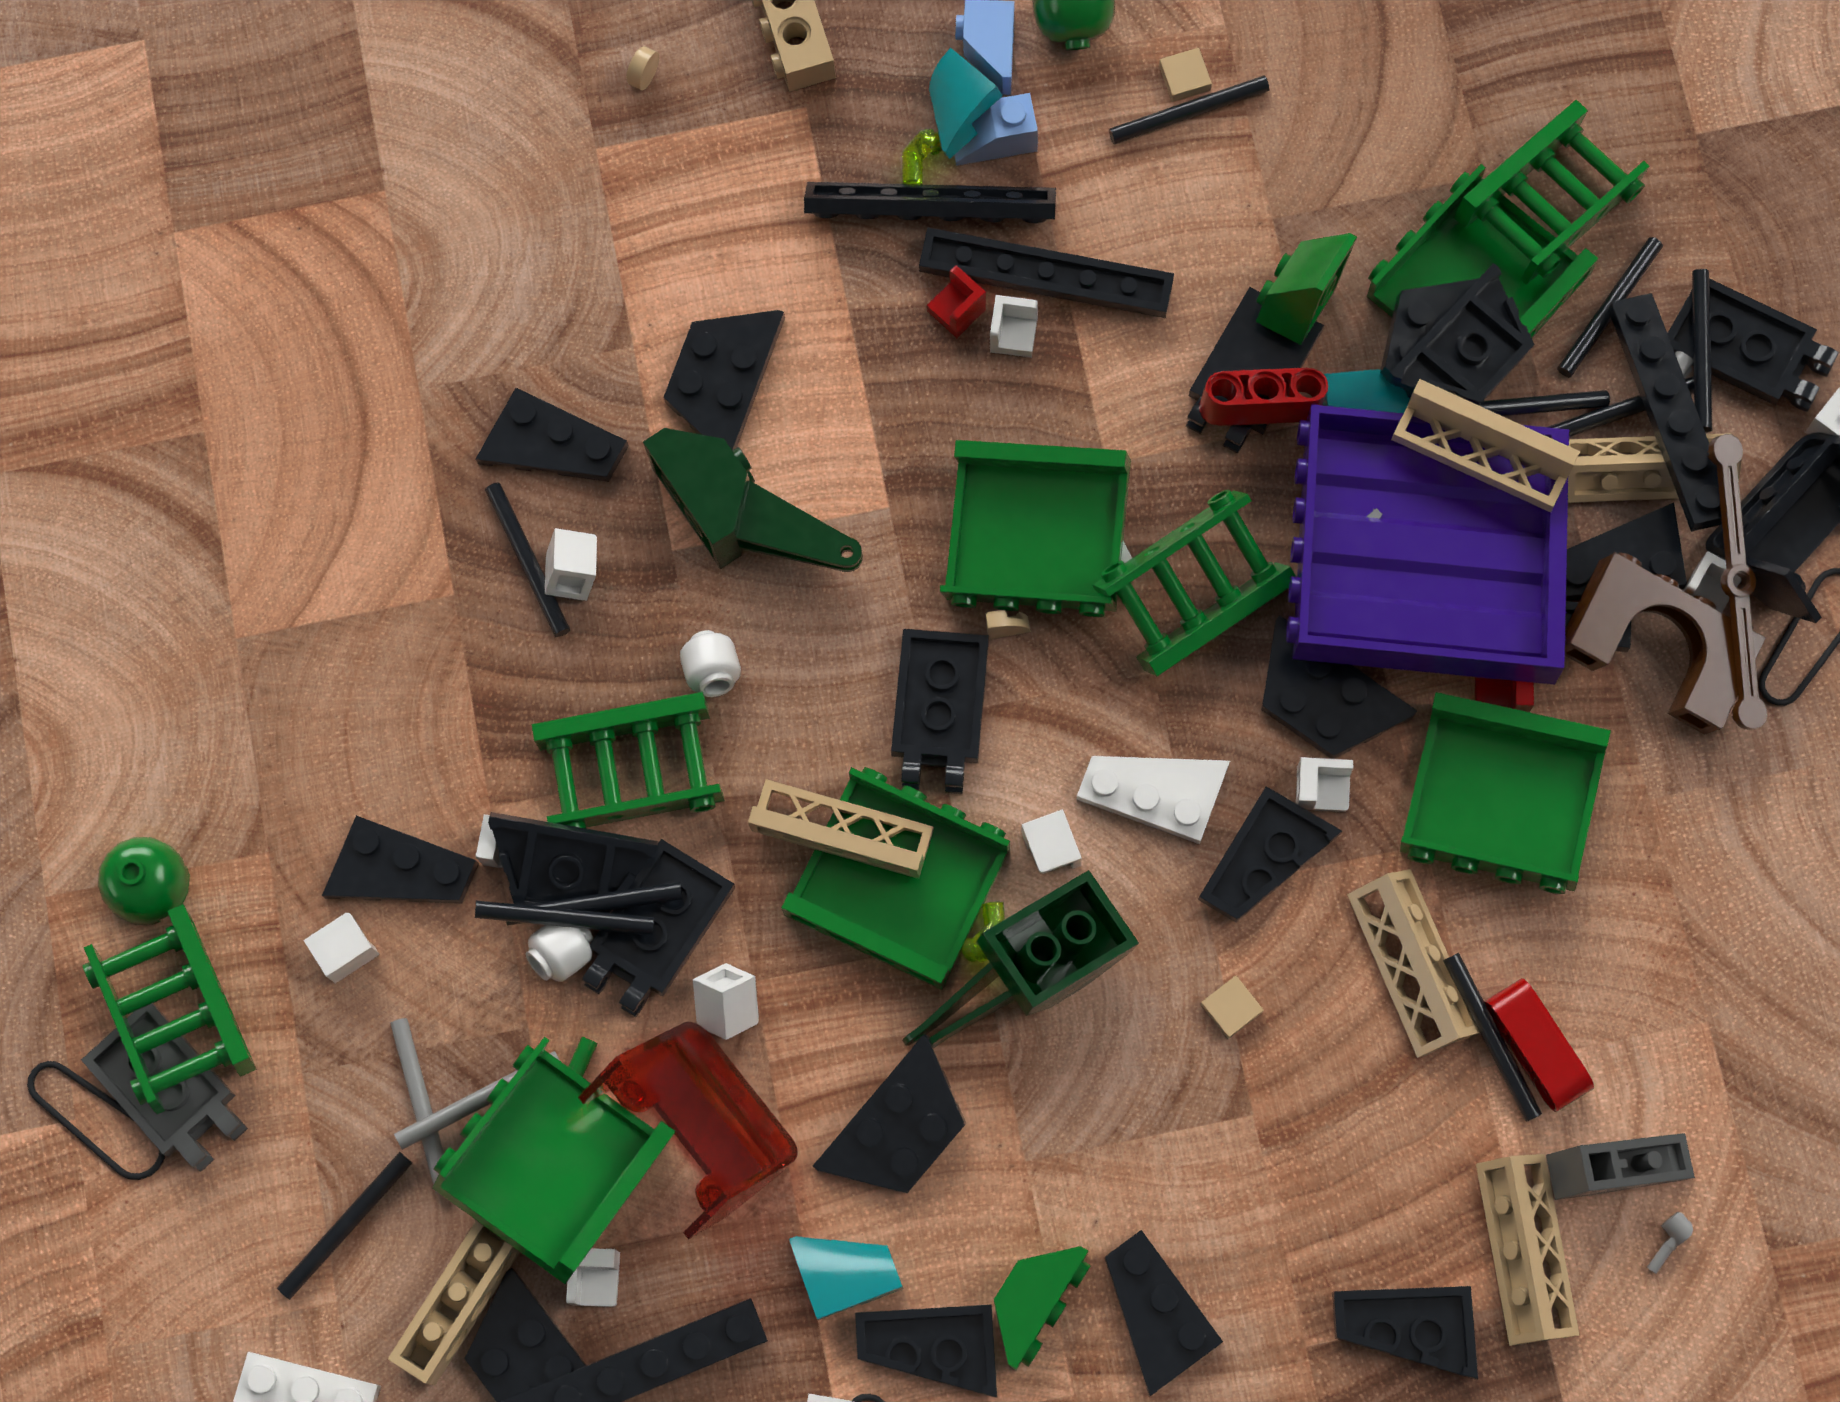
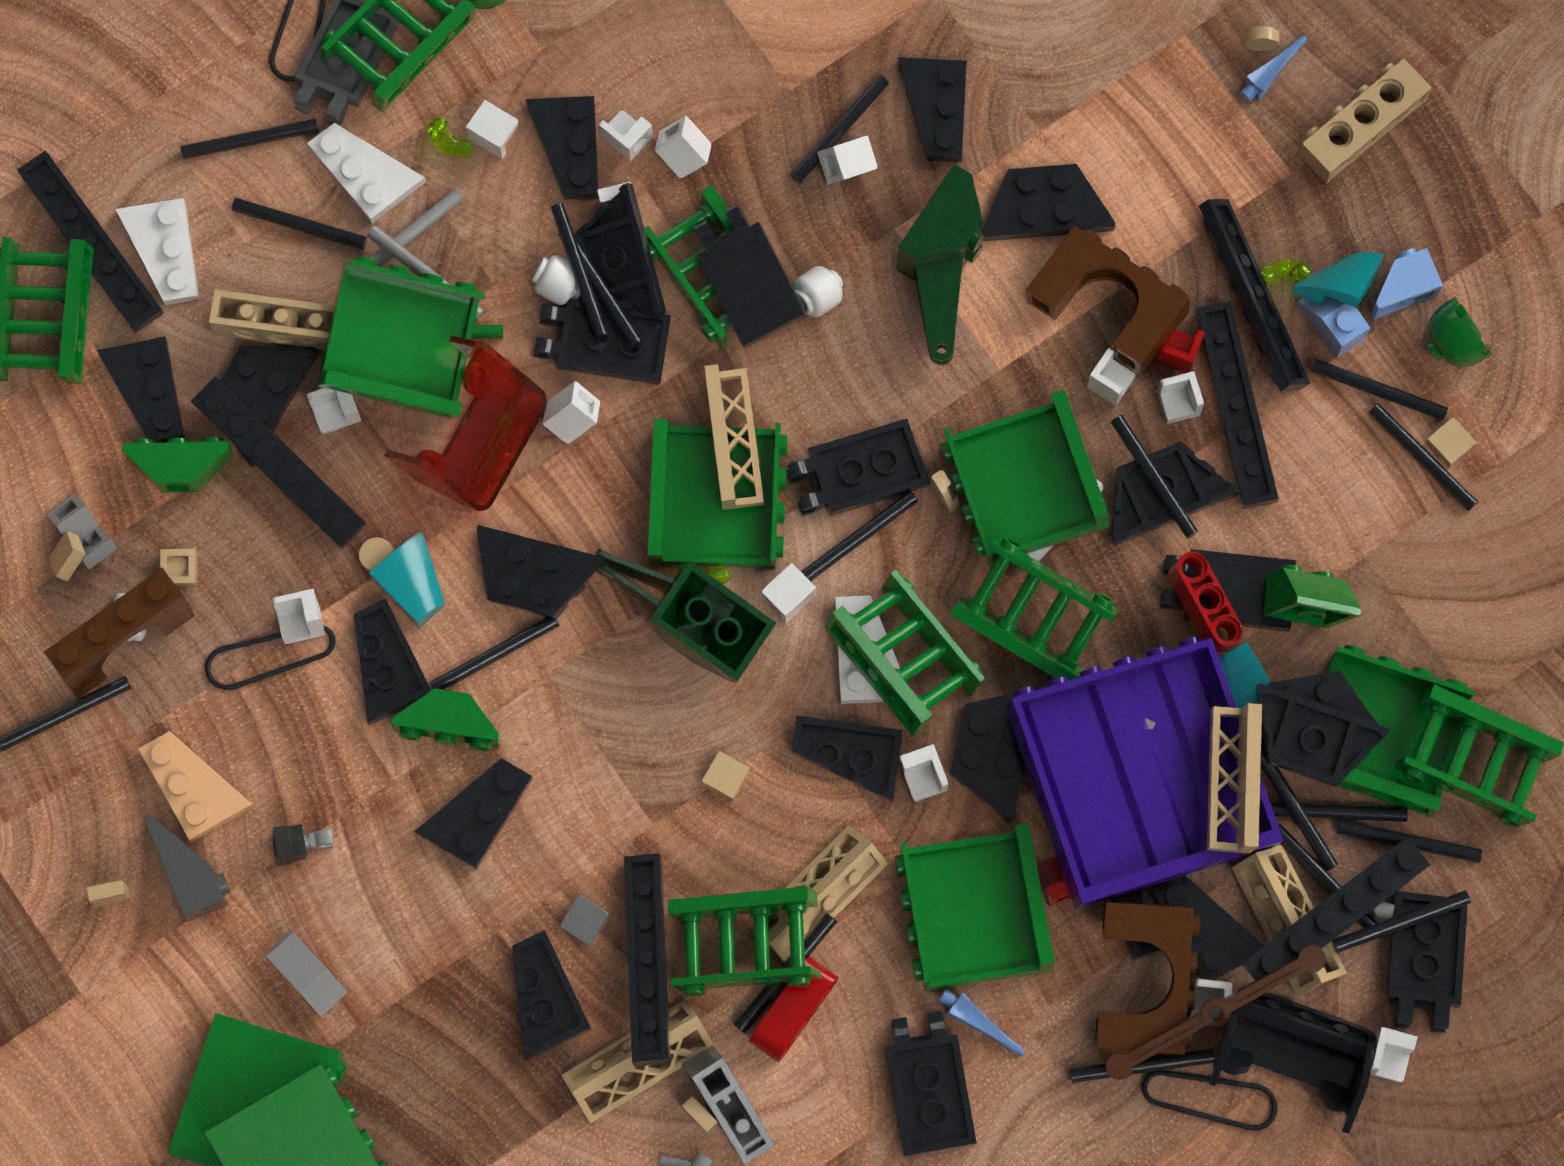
camera: 60 degrees right, 0 degrees up
none -> black bar [181,118,319,159]
none -> white wing [307,123,426,223]
none -> tan tile [359,537,394,572]
none -> clear neon green arm [428,117,473,158]
none -> black bar [429,617,560,690]
none -> light grey slope [560,893,610,947]
none -> white panel [598,111,653,161]
none -> black plate [624,853,671,1067]
none -> white panel [655,116,711,178]
none -> green fence [668,886,821,996]
none -> tan tile [682,1096,718,1136]
none -> black tile [694,204,807,348]
none -> black bar [801,491,918,582]
none -> green fence [824,570,985,736]
none -> black tile [885,1011,977,1156]
none -> medium blue piece [938,989,1025,1056]
none -> reddish brown arch [1026,226,1189,376]
none -> black bar [1069,1048,1215,1083]
none -> white panel [1087,348,1136,406]
none -> black bar [1110,415,1199,539]
none -> black wing [1112,441,1240,546]
none -> medium blue piece [1239,35,1307,103]
none -> black bar [1270,802,1408,822]
none -> black bar [1311,359,1448,421]

